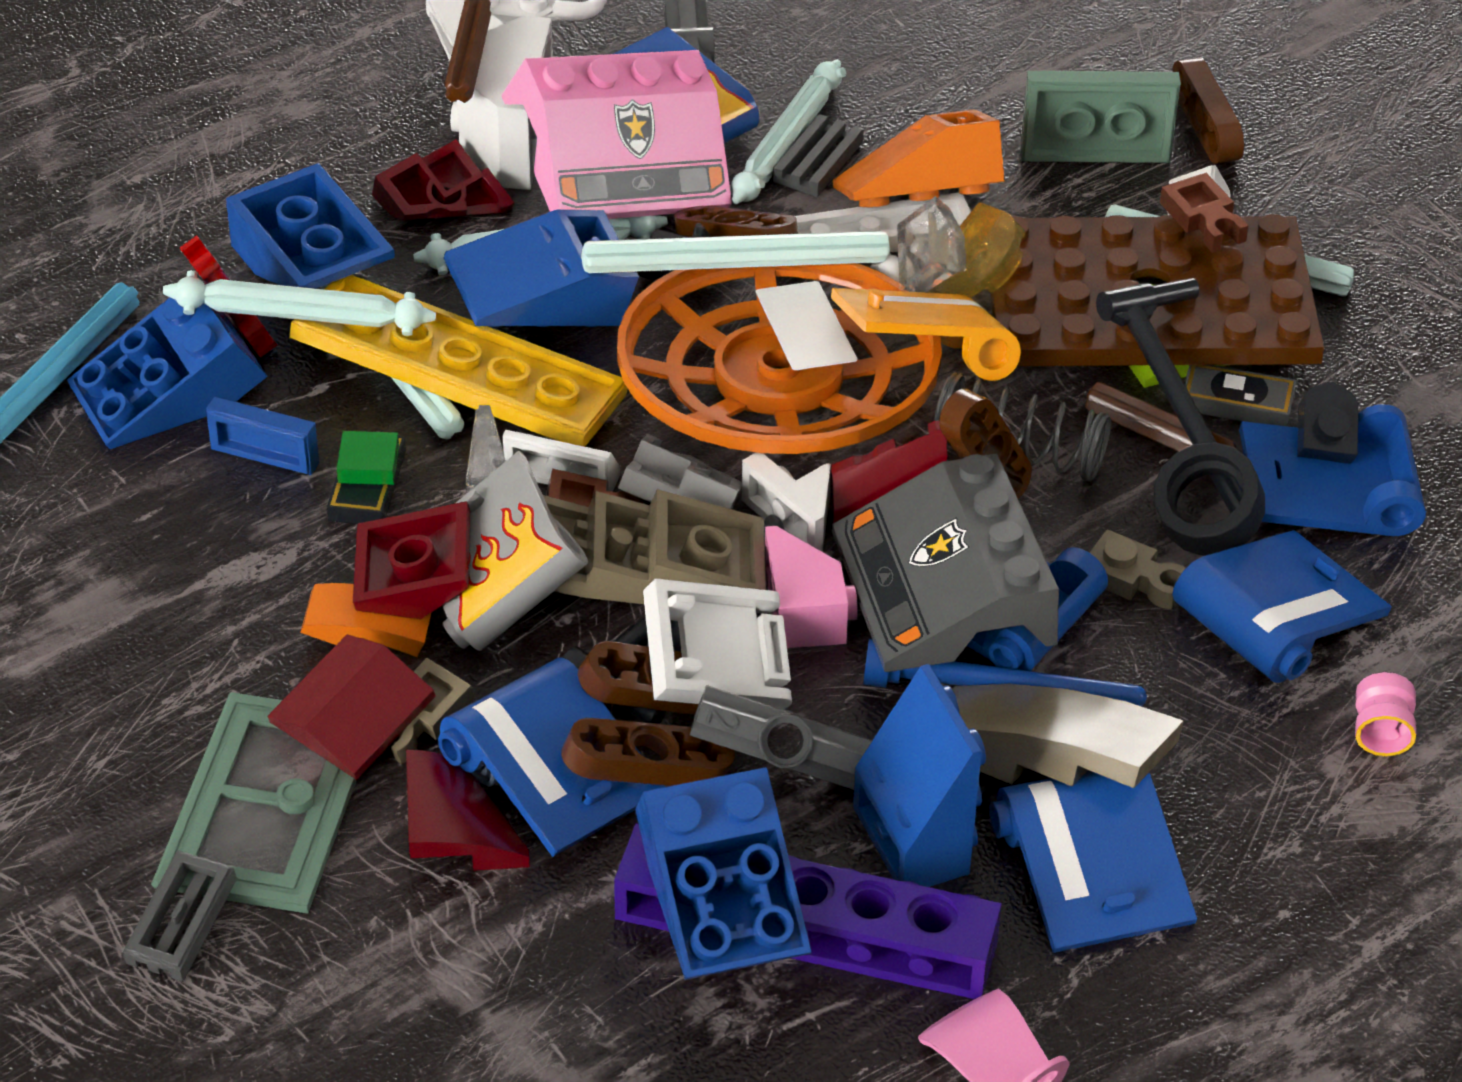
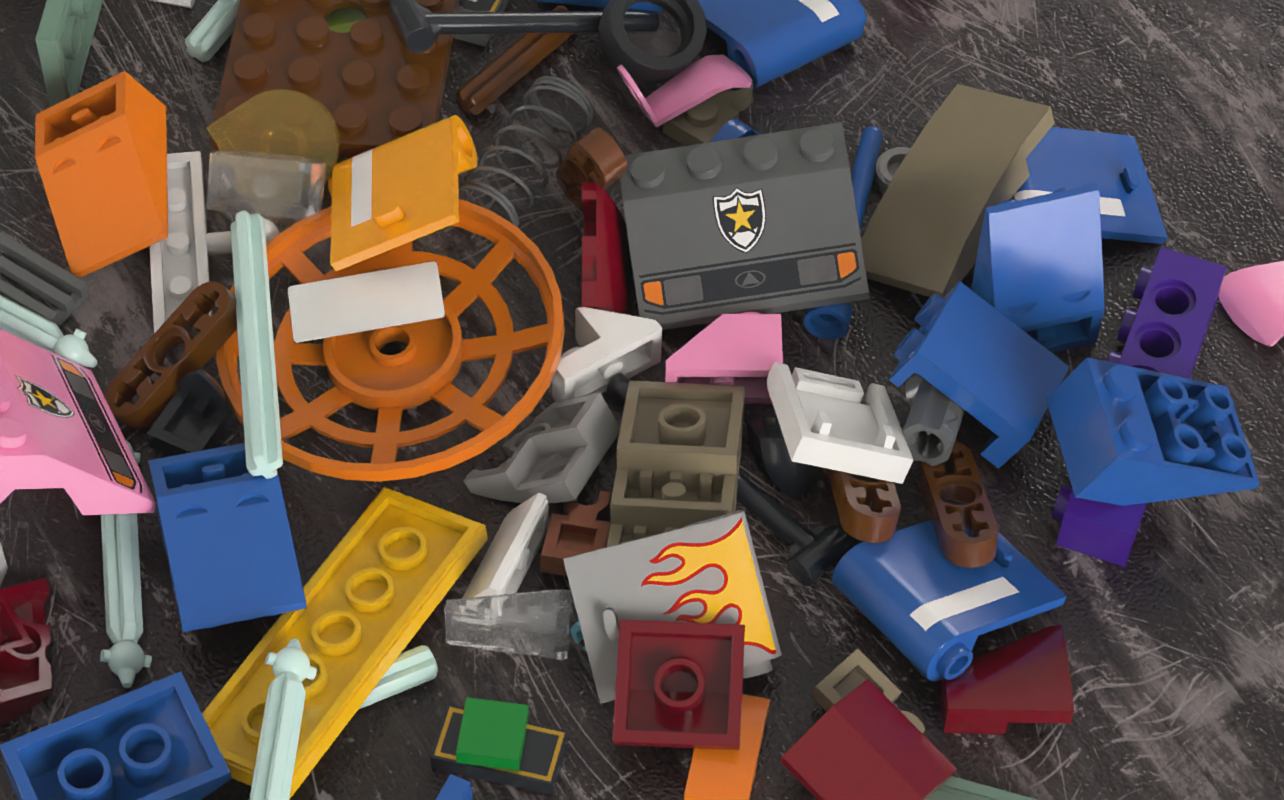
camera: 85 degrees left, 10 degrees up
none -> bright pink piece [617,54,753,128]
none -> blue panel [889,281,1069,469]

